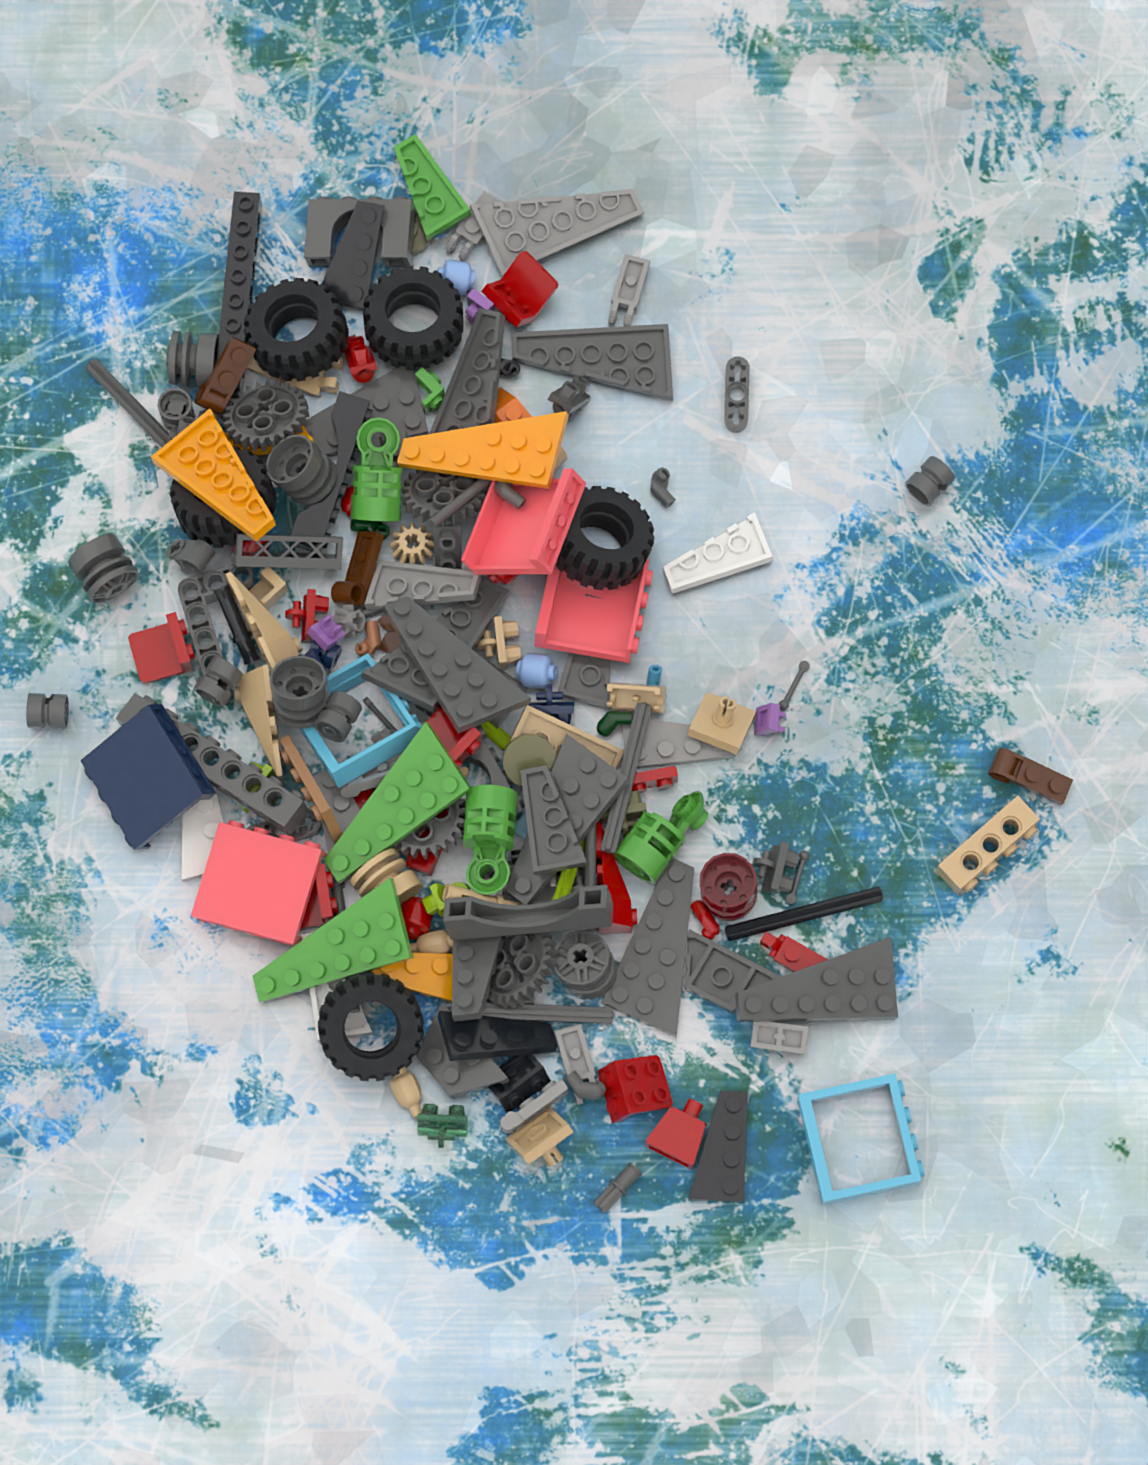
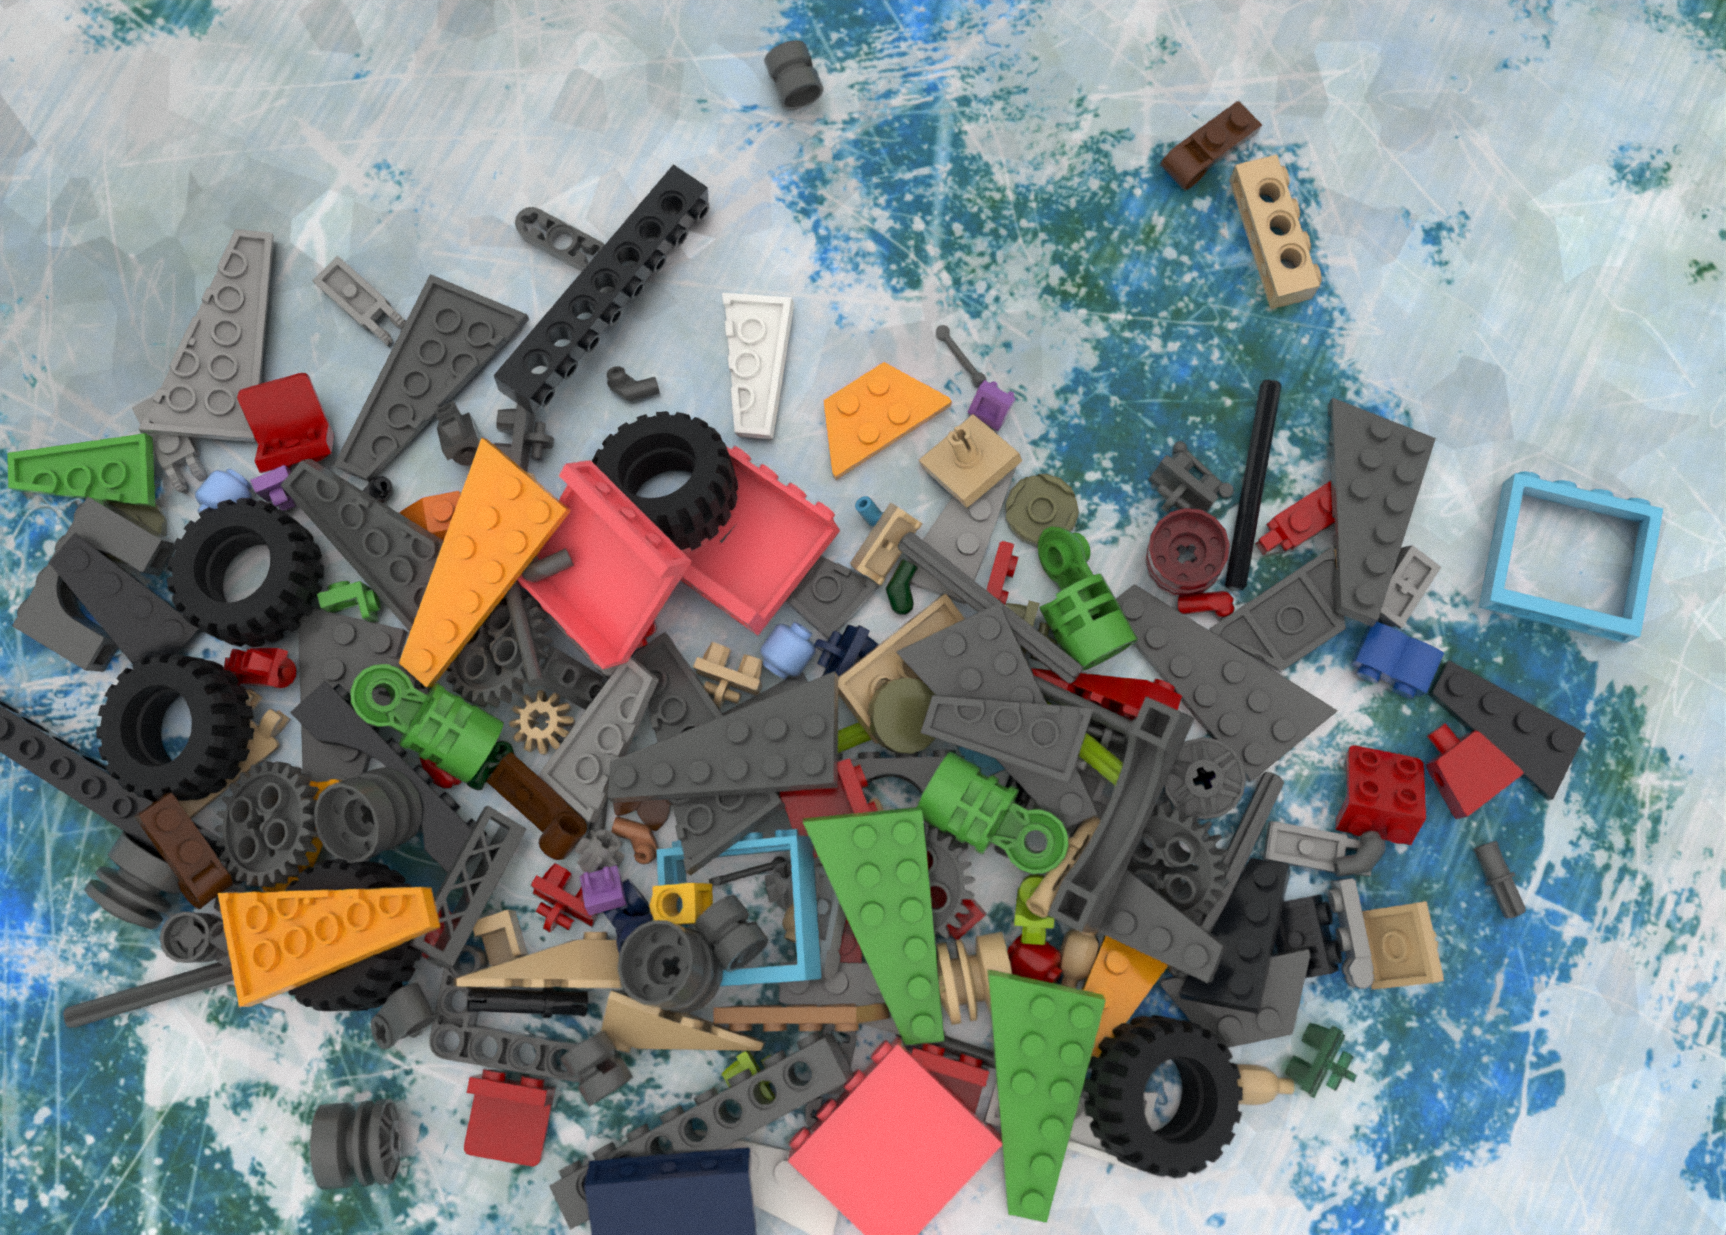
camera: 60 degrees left, 5 degrees up
none -> black brick [493,164,710,415]
none -> dark grey hips [494,404,555,472]
none -> yellow brick [650,883,713,925]
none -> light orange wing [823,362,952,480]
none -> olive tile [1005,474,1079,547]
none -> blue brick [1350,622,1444,699]

